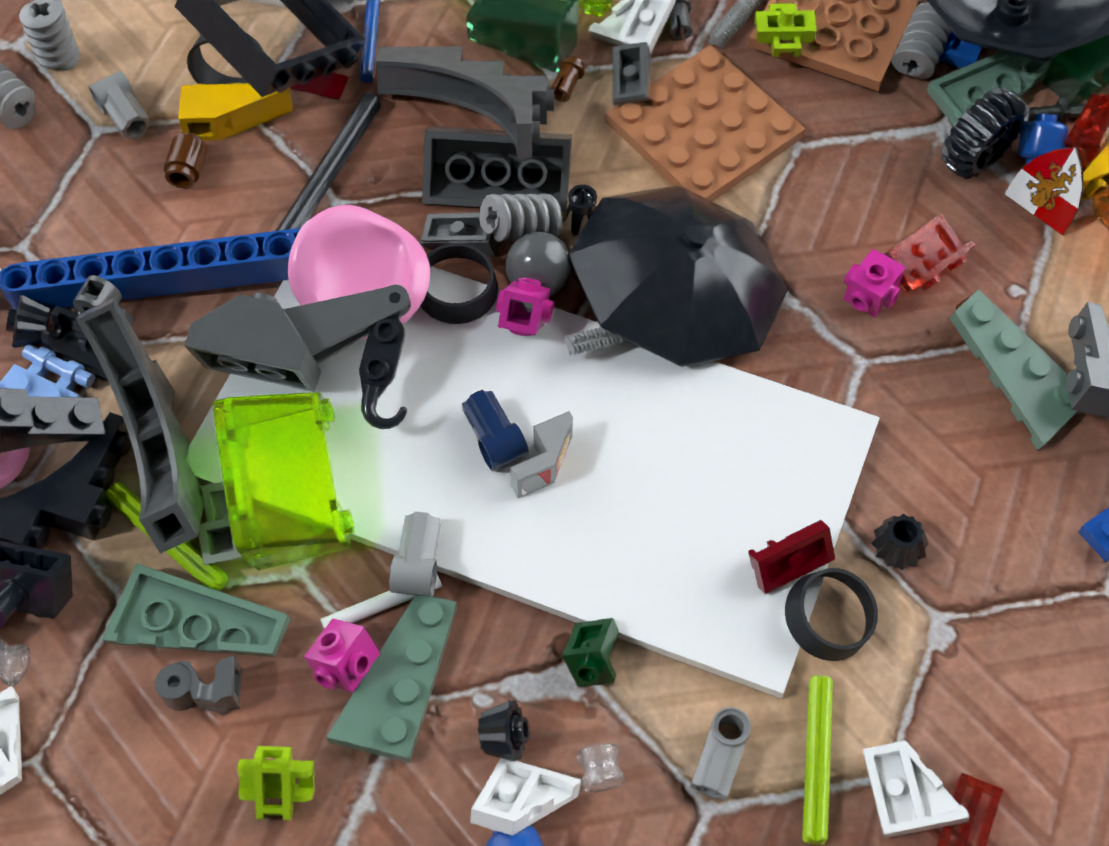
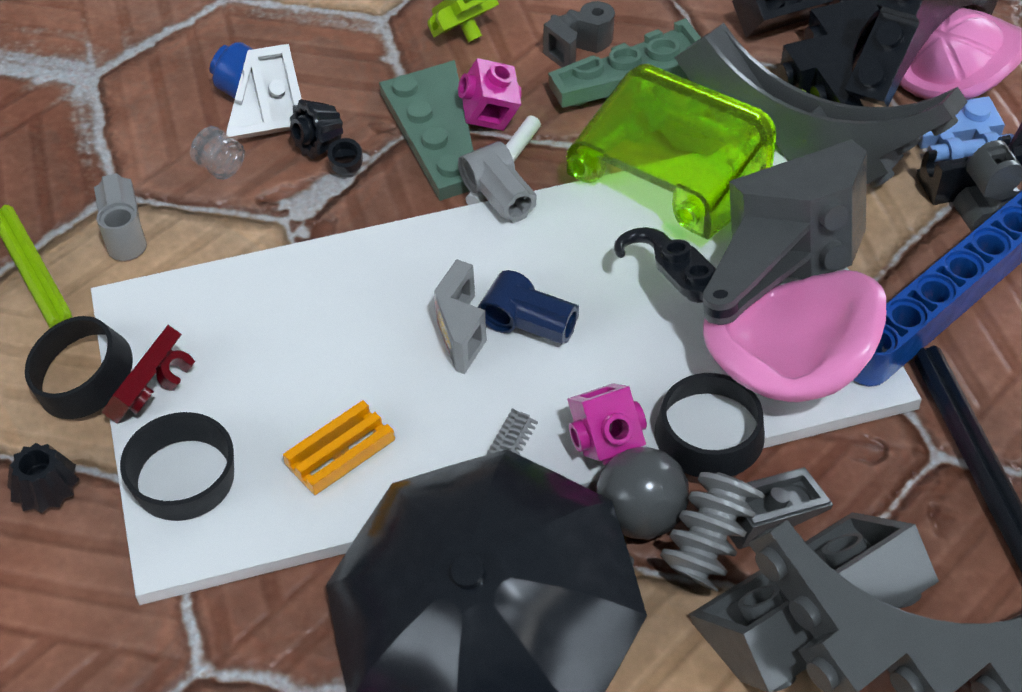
camera: 145 degrees right, 10 degrees down
black piece [562,185,597,237] -> none
dark green bracket [562,618,619,687] -> none
none -> black tyre [120,412,234,521]
none -> light orange tile [283,400,395,495]
none -> black hinge [328,138,363,176]

